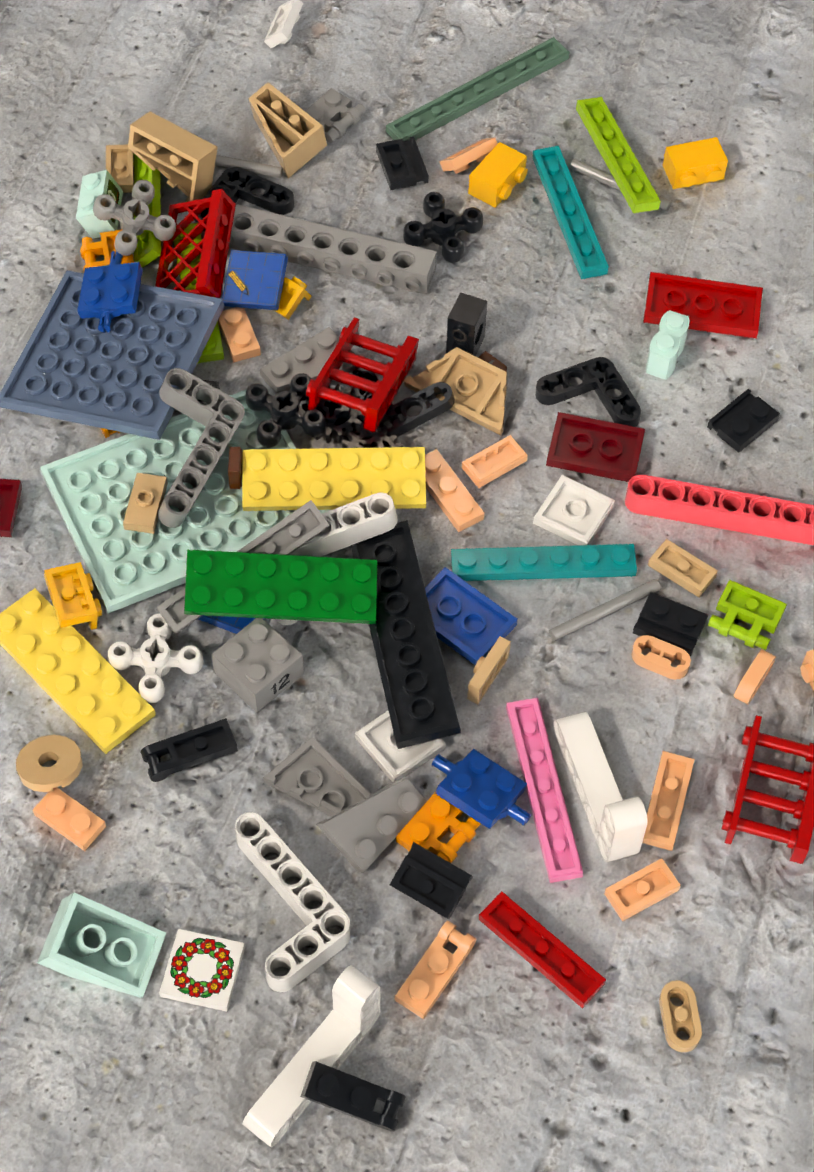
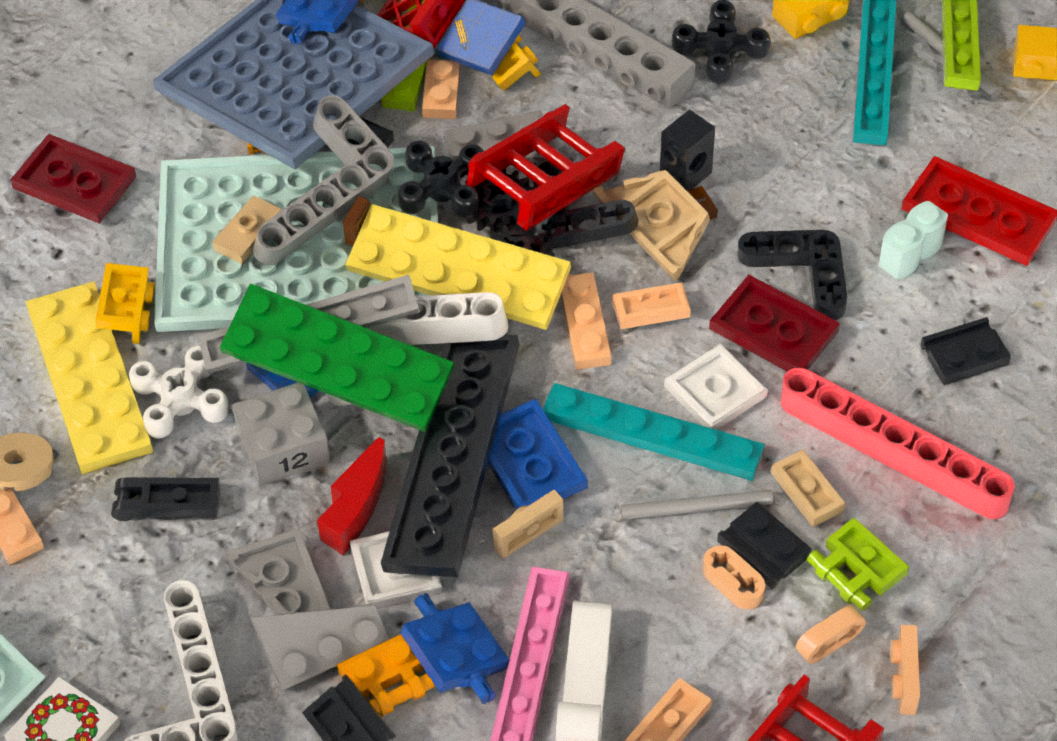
camera: 25 degrees right, 5 degrees down
none -> red slope [317,437,387,556]

